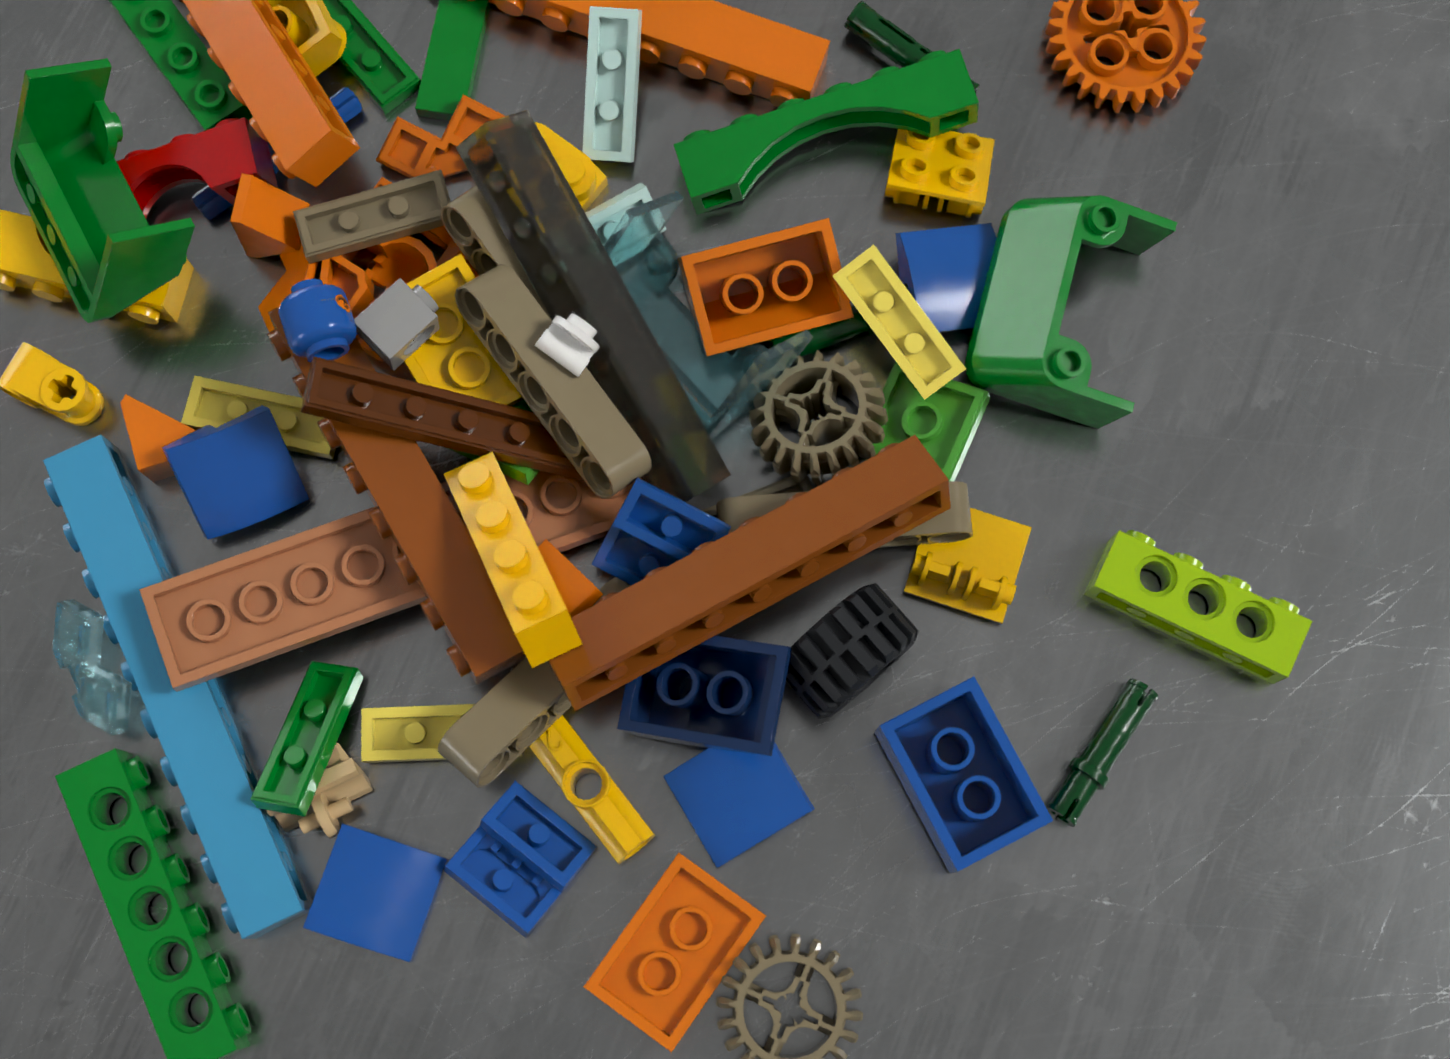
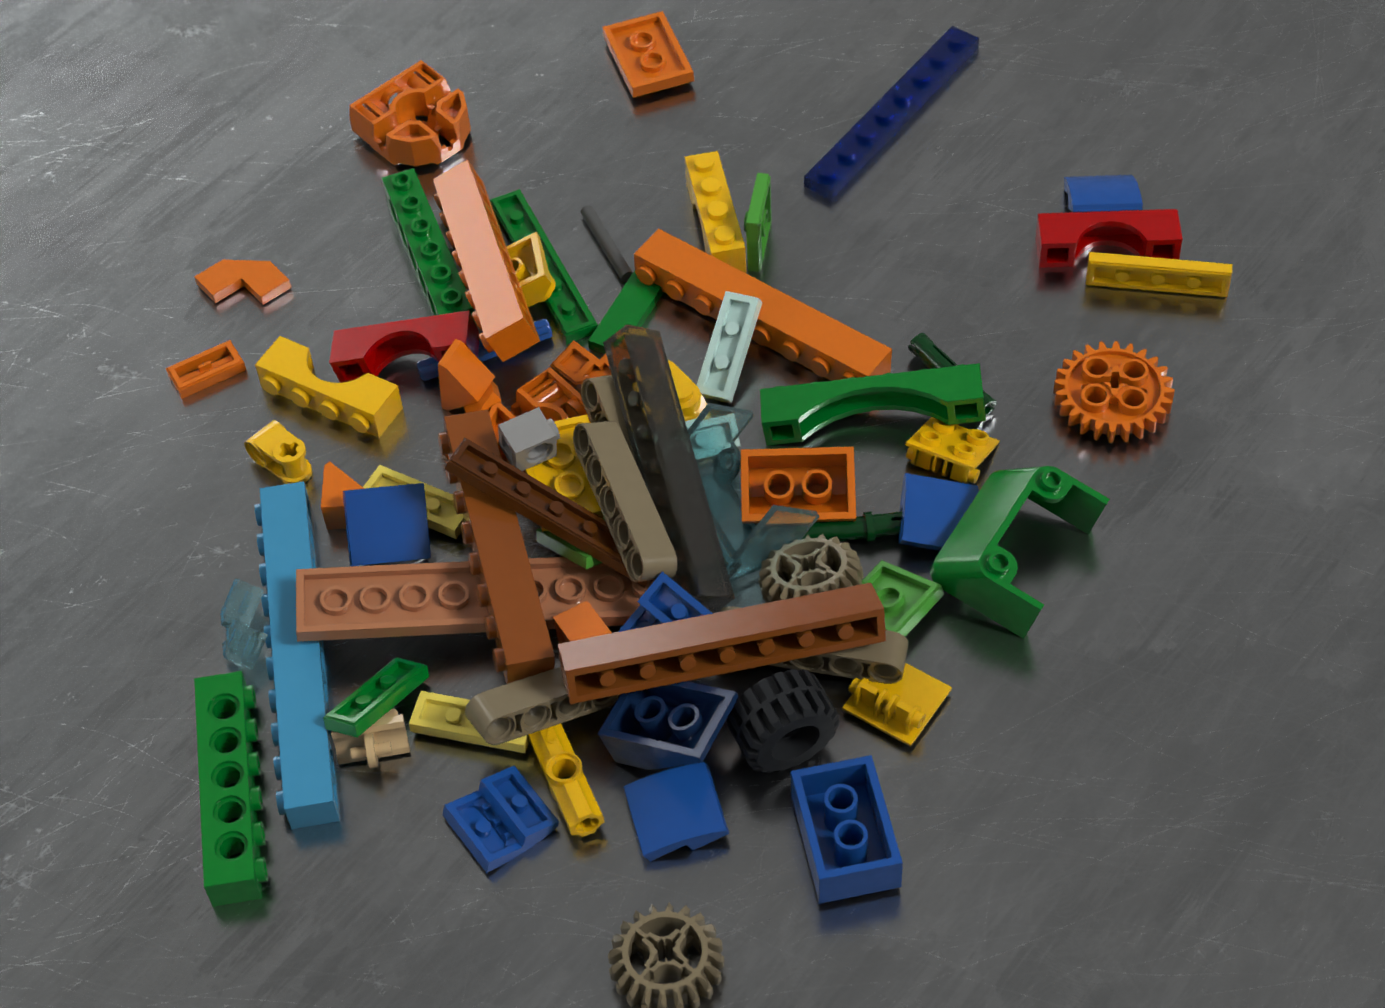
camera: 20 degrees right, 25 degrees down
green windscreen [10,58,195,323] -> none
blue head [278,279,357,362] -> none
dark tan tile [293,170,451,264] -> none
blue slope [303,823,448,962] -> none
yellow arch [444,452,583,668] -> none
white plate [534,313,600,377] -> none
orange plate [584,853,766,1053] -> none
light yellow plate [832,244,966,400] -> none
dark green pin [1046,678,1159,827] -> none
lime brick [1084,530,1312,684] -> none

